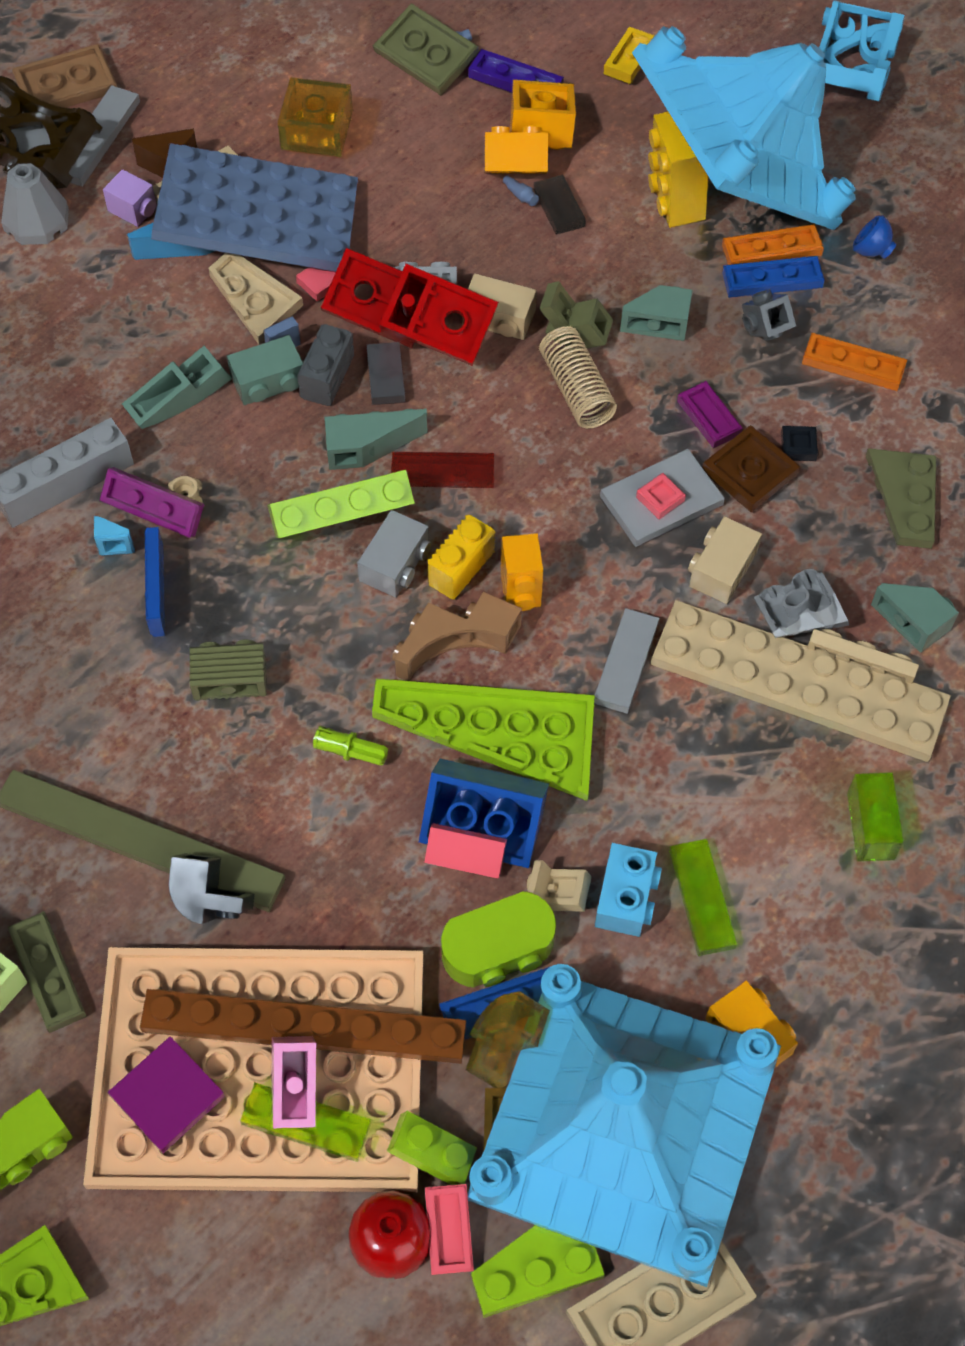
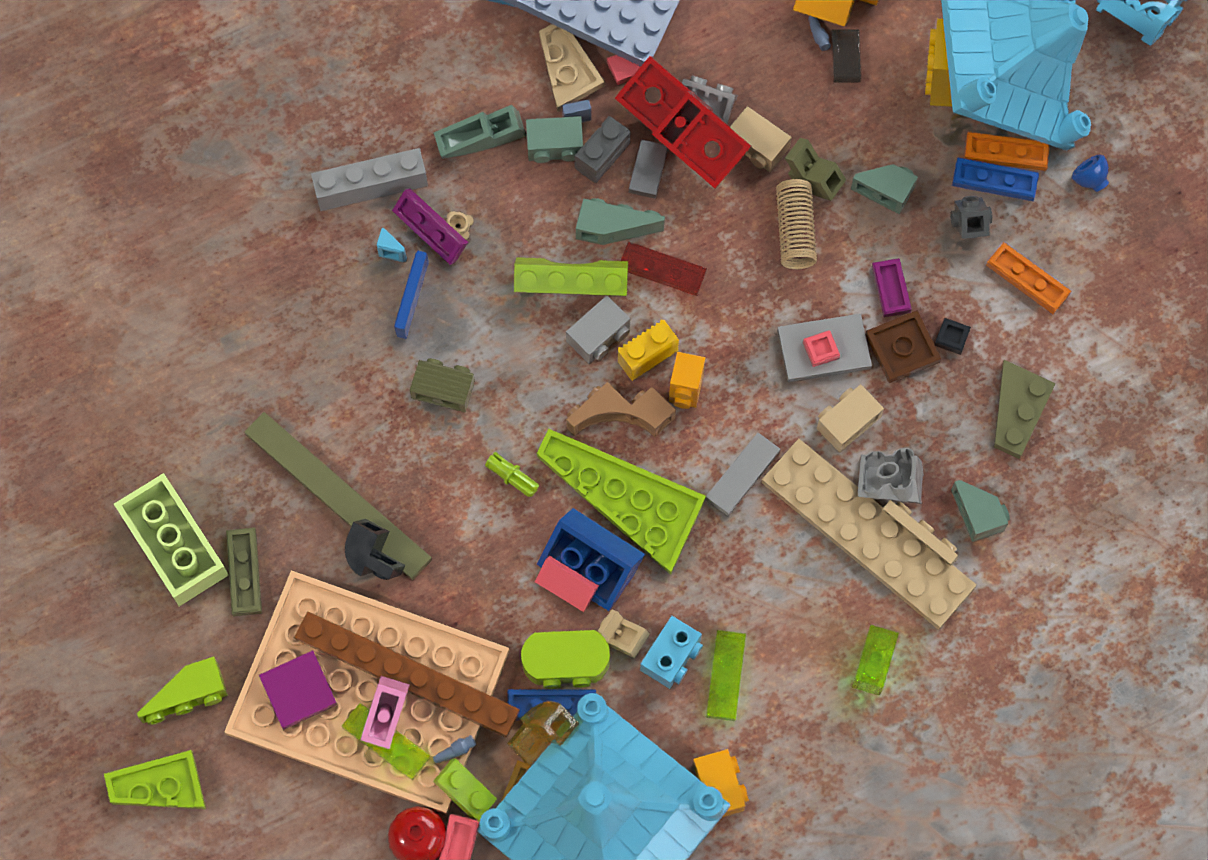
camera: 20 degrees right, 10 degrees up
none -> sand blue piece [433,735,476,764]

